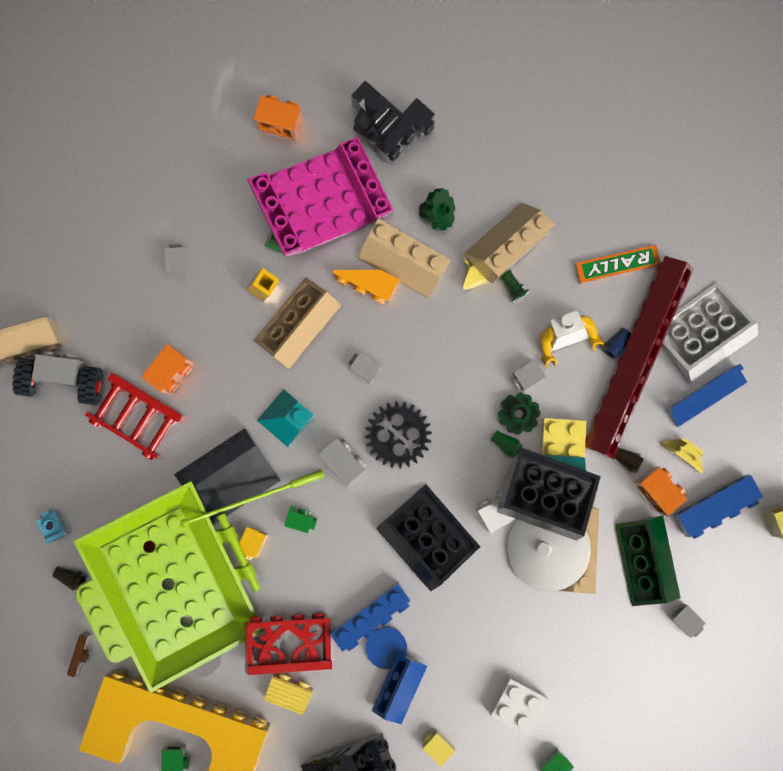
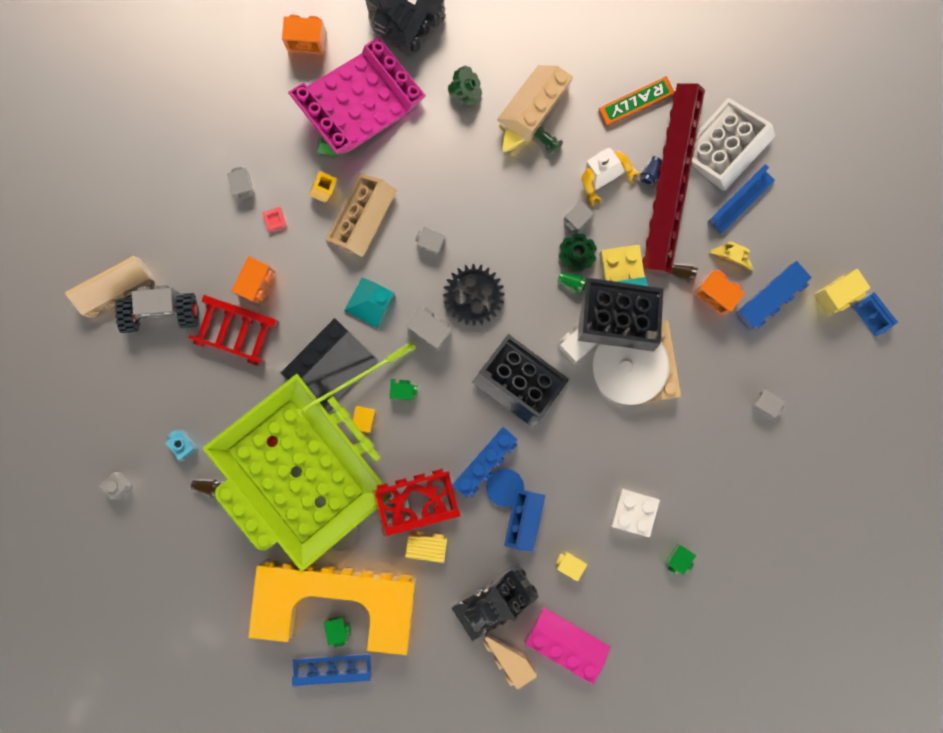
camera: 15 degrees left, 0 degrees up
reddish brown plate [67,632,92,677] -> none
light orange slope [332,270,399,304] -> none
tan slope [358,218,450,299] -> none
dark green slope [615,515,681,606] -> none
none -> coral tile [262,207,287,232]

